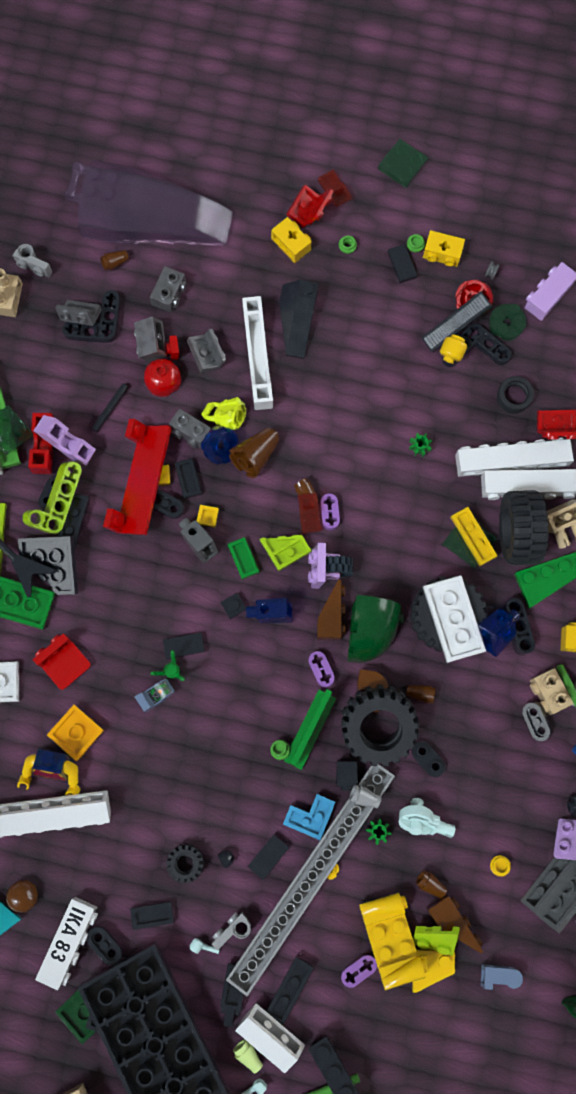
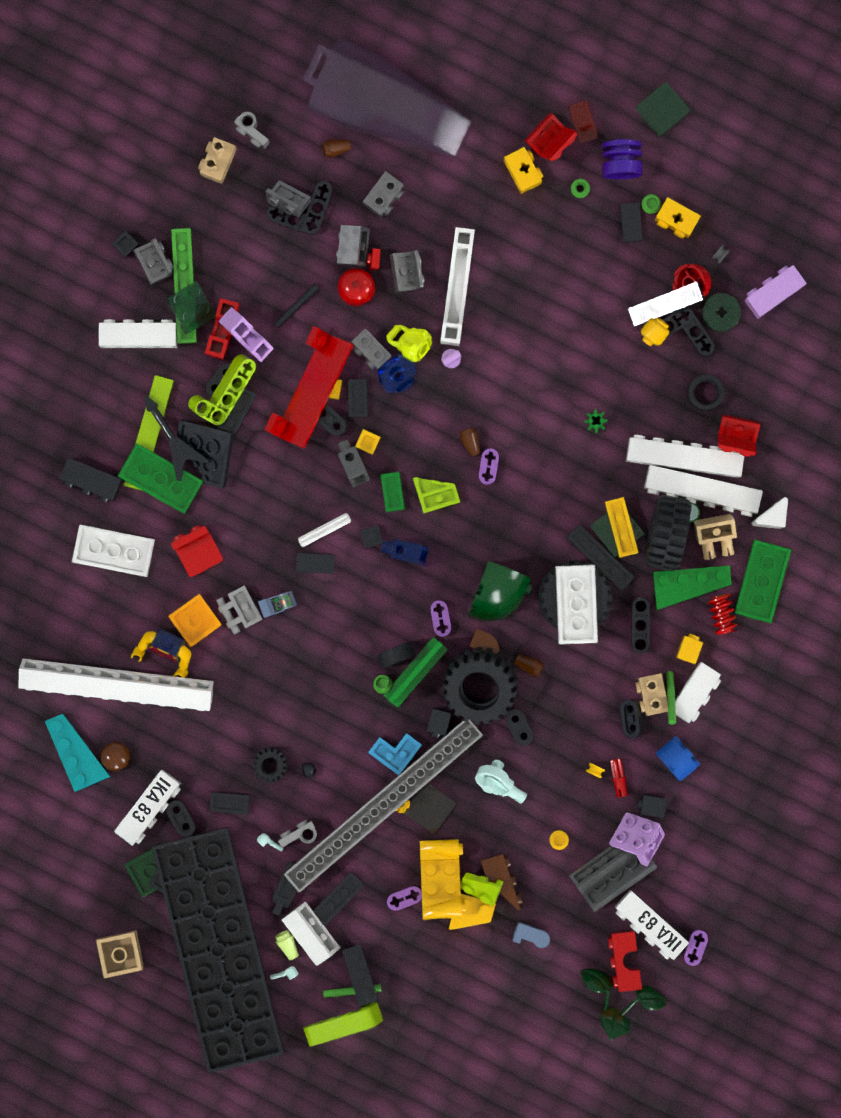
camera: 20 degrees right, 10 degrees up
green plant [150,650,185,681] -> none
reddish brown cone [229,428,279,478] -> none
black tile [247,834,289,880] -> none
black wedge [279,280,319,359] -> none
clear red slope [297,493,321,534] -> none
lavender plate [308,543,353,589] -> none
reddish brown slope [317,580,345,640] -> none
light grey cone [349,785,381,808] -> none
green gear [365,819,391,845] -> none
reddish brown cone [416,870,447,899] -> none
clear blue torso [479,609,520,657] -> none
none -> light grey plate [216,585,263,634]
none -> white axle [298,513,351,547]
none -> black tyre [377,641,416,669]
none -> clear smoke slope [404,783,456,835]
none -> lavender plate [441,349,462,368]
none -> black tile [566,524,635,591]
none -> yellow bush [586,763,605,778]
none -> dark purple wheel [602,139,643,180]
none -> red axle [610,759,628,798]

